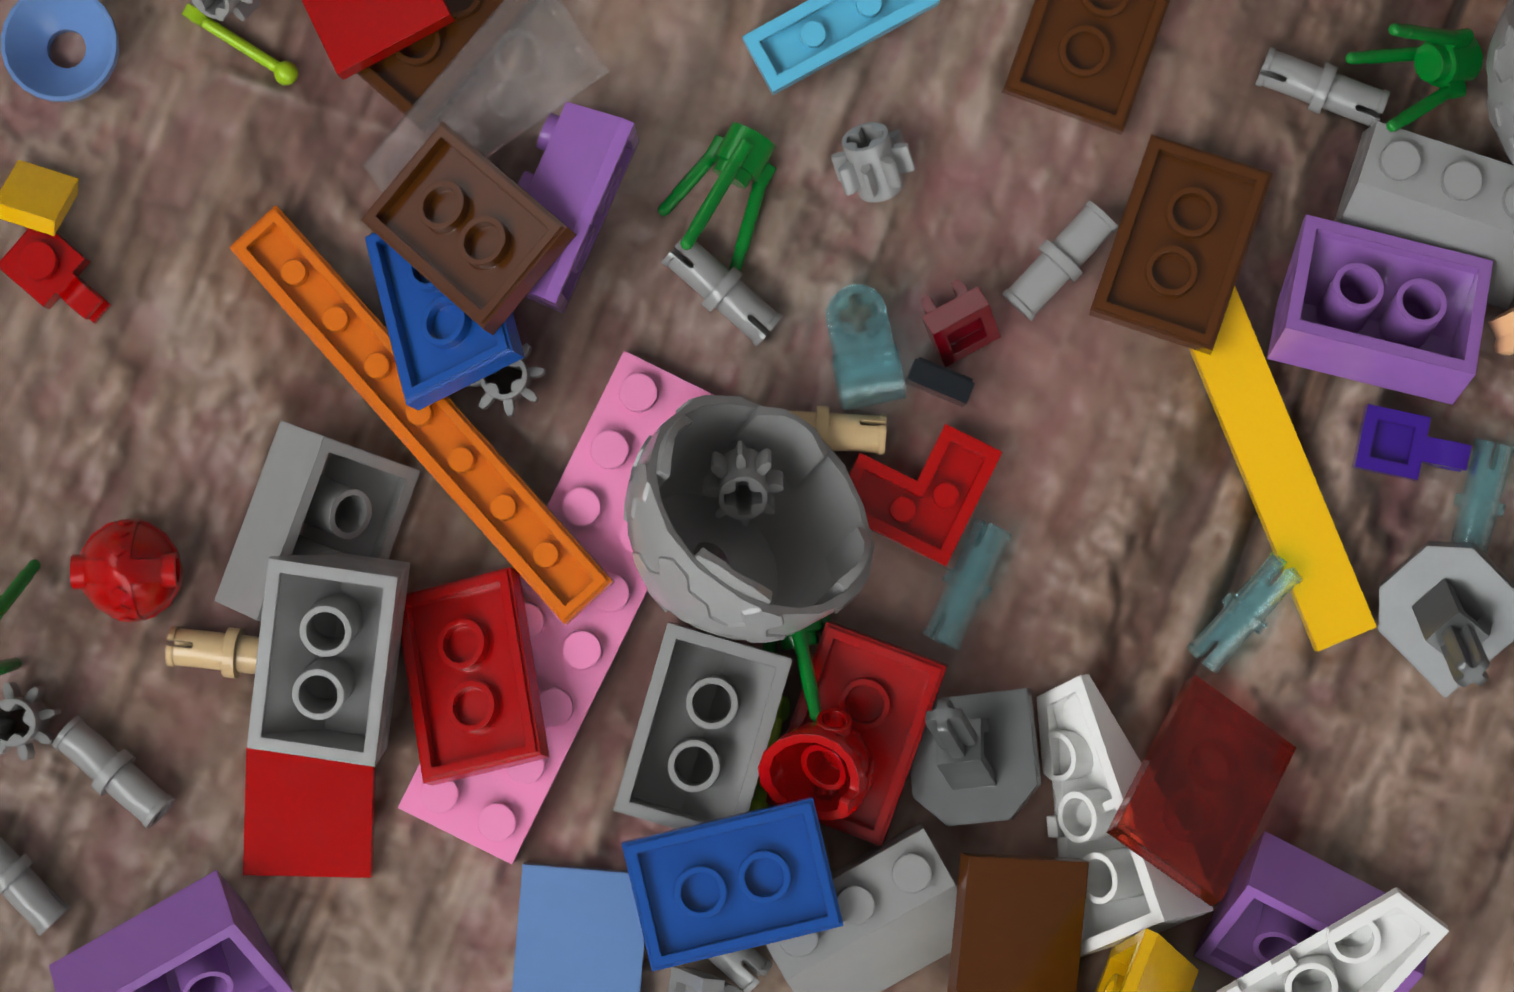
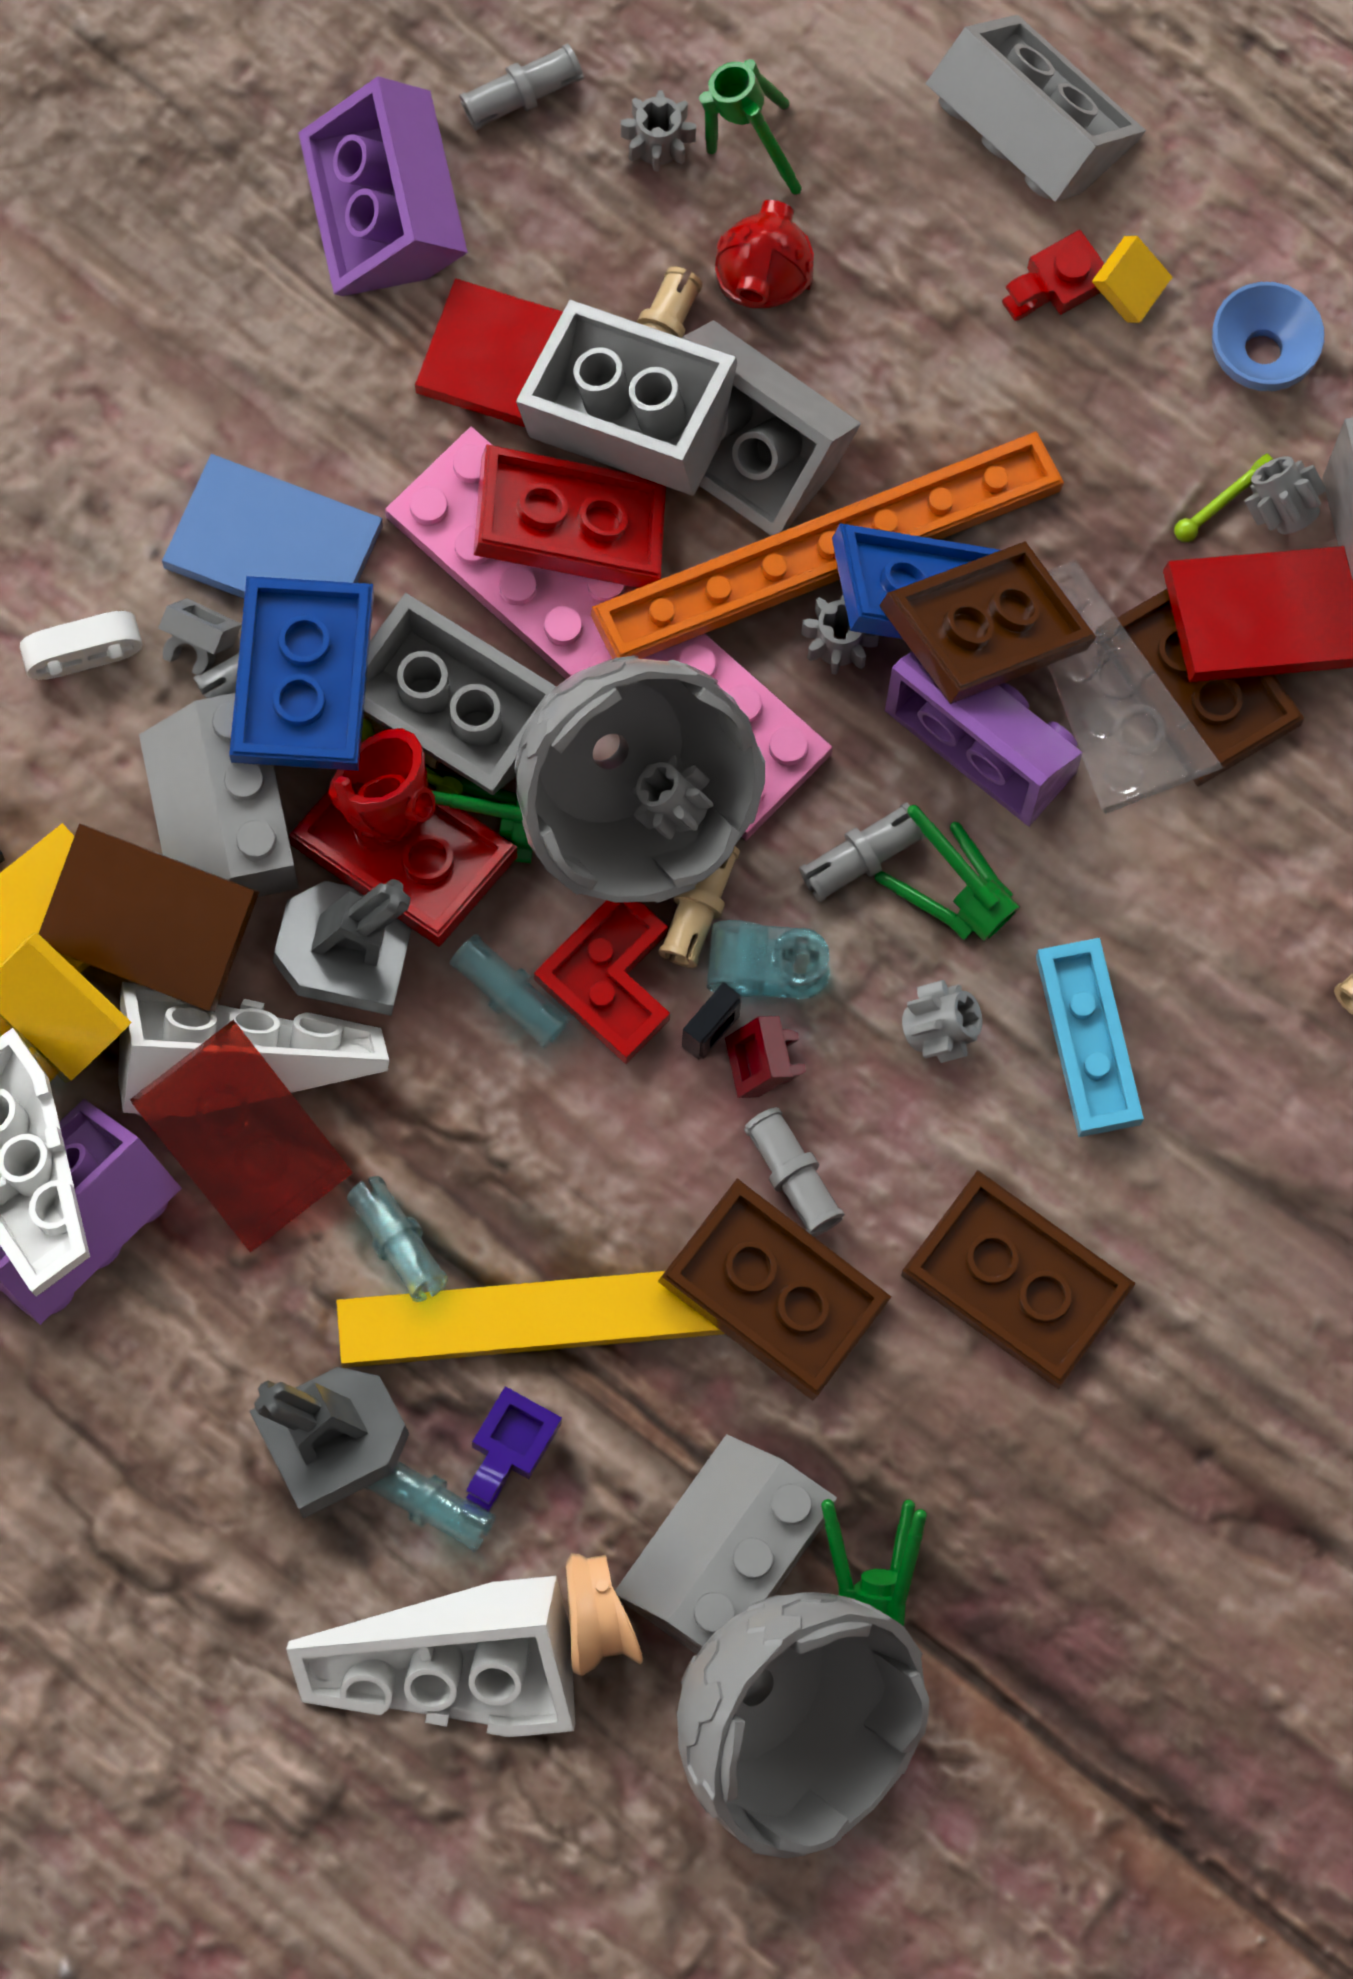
camera: 100 degrees right, 15 degrees down
light grey pin [52,715,175,829] -> none
light grey pin [1255,46,1390,127] -> none
medium lavender slope [1267,214,1493,405] -> none

